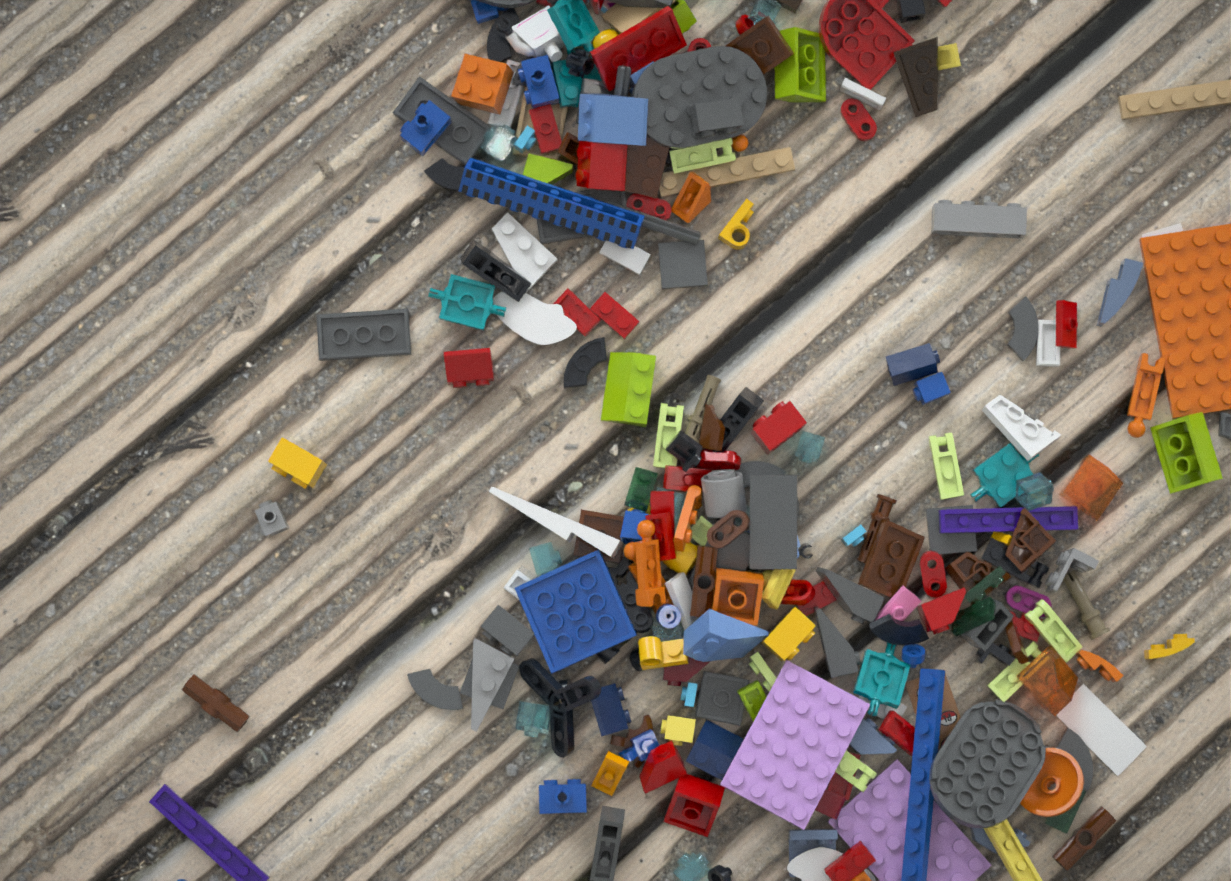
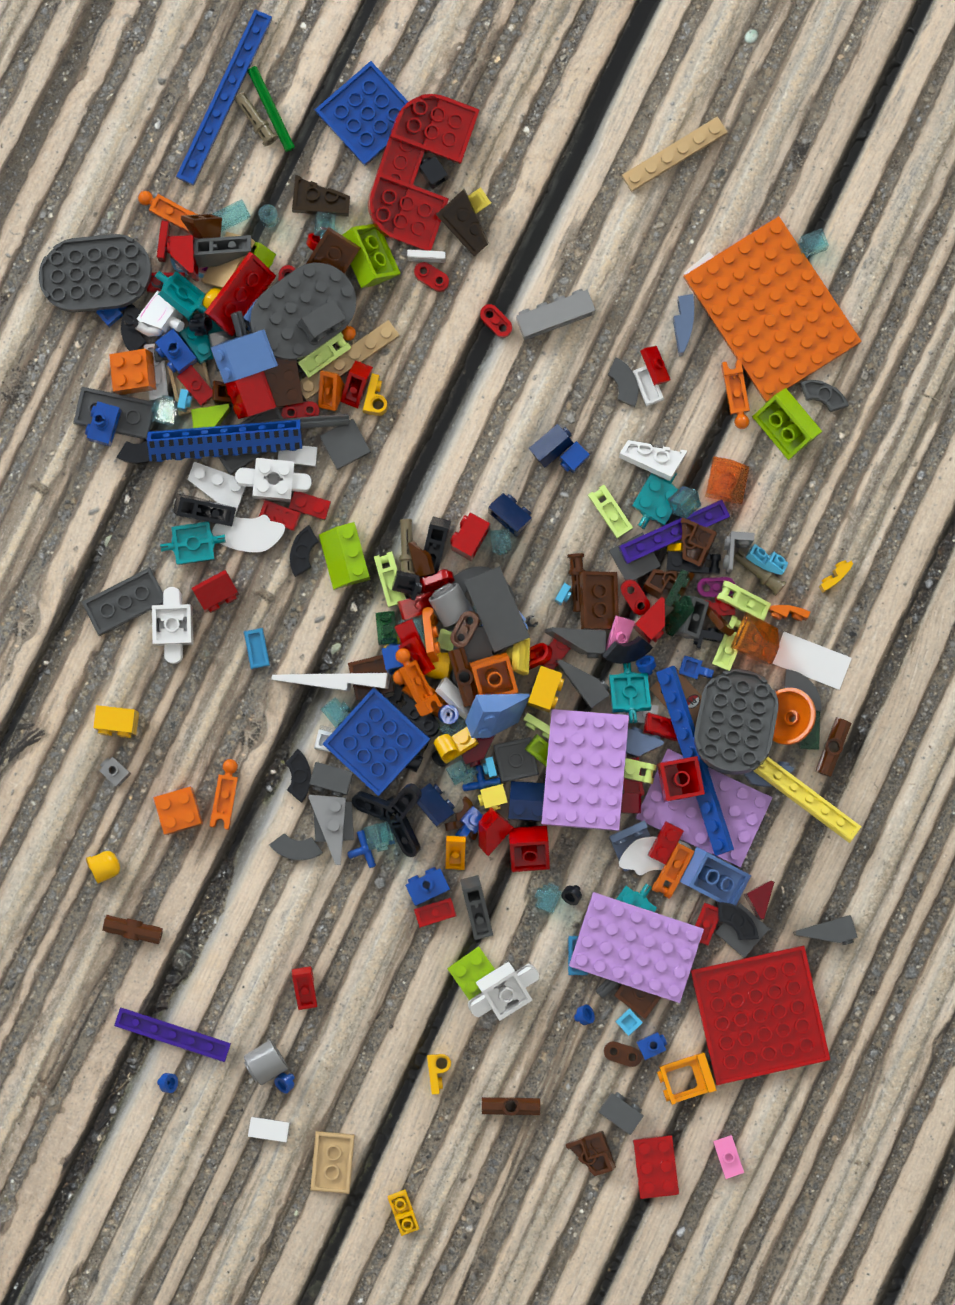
camera: 20 degrees left, 0 degrees up
none -> yellow helmet [86,851,120,884]
none -> white brick [152,587,194,664]
none -> orange brick [153,786,203,835]
none -> orange plate [210,759,238,830]
none -> white brick [235,458,312,502]
none -> dark azure tile [244,628,270,670]
none -> black tile [285,749,311,803]
none -> red plate [292,966,317,1010]
none -> red slope [340,361,373,409]
none -> blue piece [347,830,376,868]
none -> red plate [414,898,456,928]
none -> clear light blue bracket [446,760,479,785]
none -> blue piece [462,765,501,792]
none -> red plate [480,304,512,338]
none -> dark blue slope [488,493,532,537]
none -> red slope [657,756,705,802]
none -> blue plate [679,655,714,680]
none -> medium azure slope [745,544,788,575]

